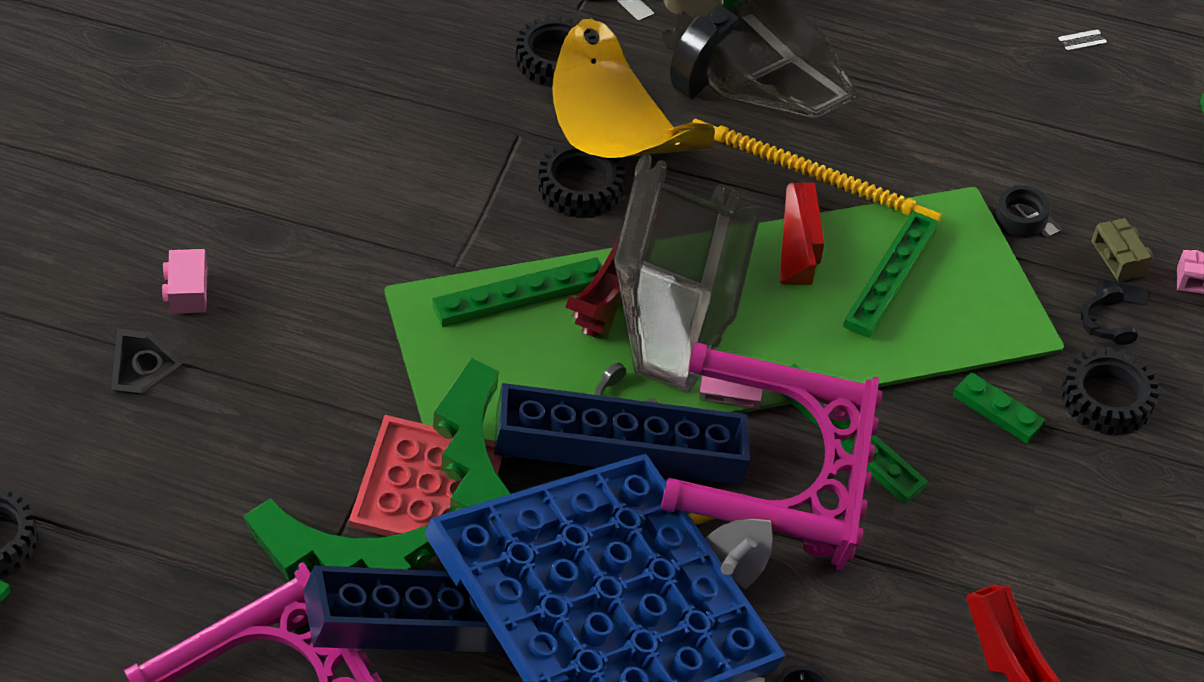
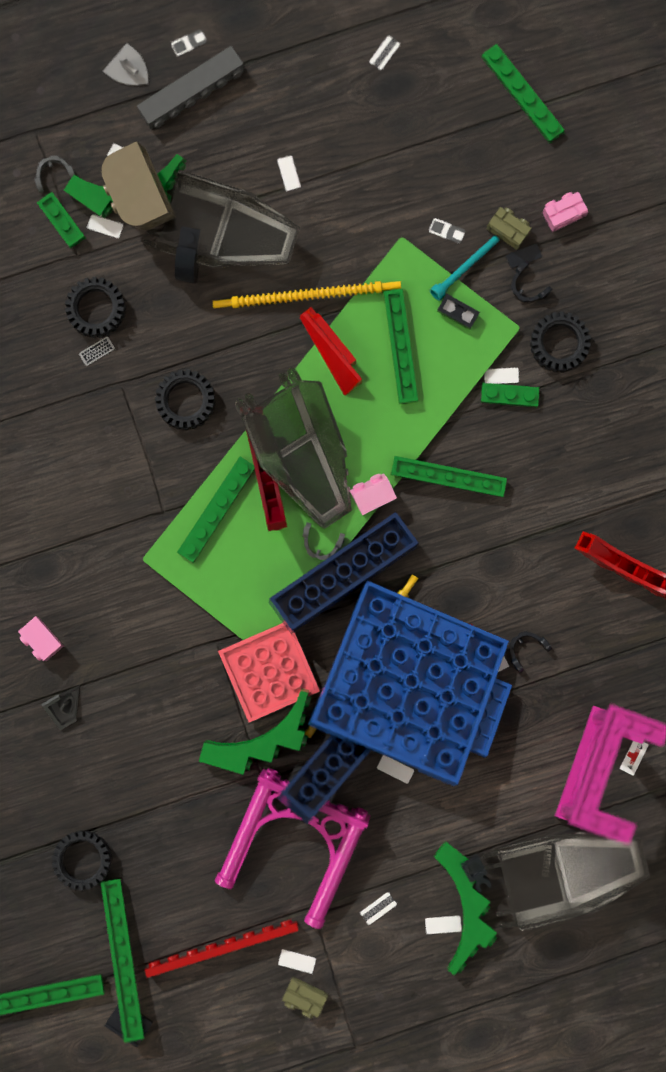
camera: 30 degrees left, 35 degrees up
green arch [433,358,511,512] -> none
yellow piece [552,18,715,158] -> none
dark pink arch [661,342,882,571] -> none
light grey shield [705,518,773,590] -> none
black tyre [995,185,1051,237] -> none
none -> sticker [79,337,115,366]
none -> white sticker [278,156,301,191]
none -> teal piece [430,236,499,301]
none -> black piece [437,294,480,330]
none -> white sticker [484,368,519,384]

